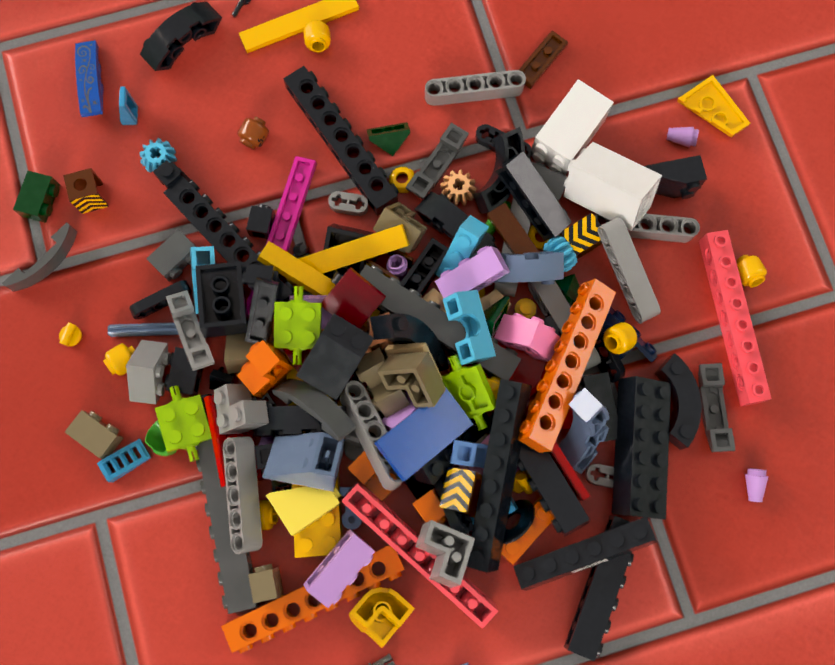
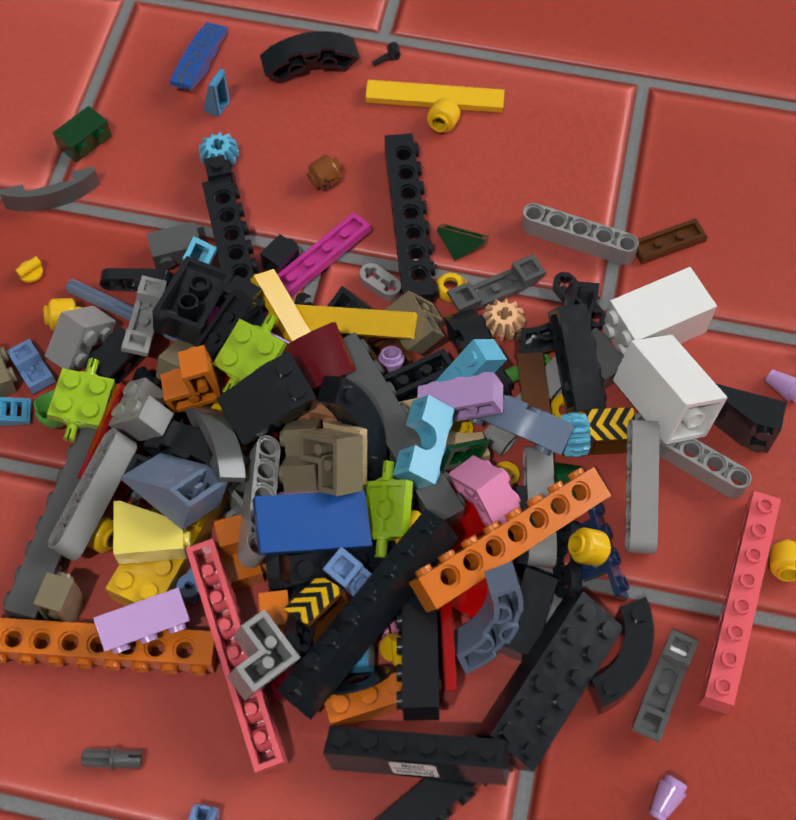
camera: 30 degrees right, 15 degrees down
reddish brown piece [63,168,109,214] -> none
yellow brick [349,587,415,648] -> none
light grey beam [585,464,614,489] -> none
none -> medium blue slope [6,339,56,394]

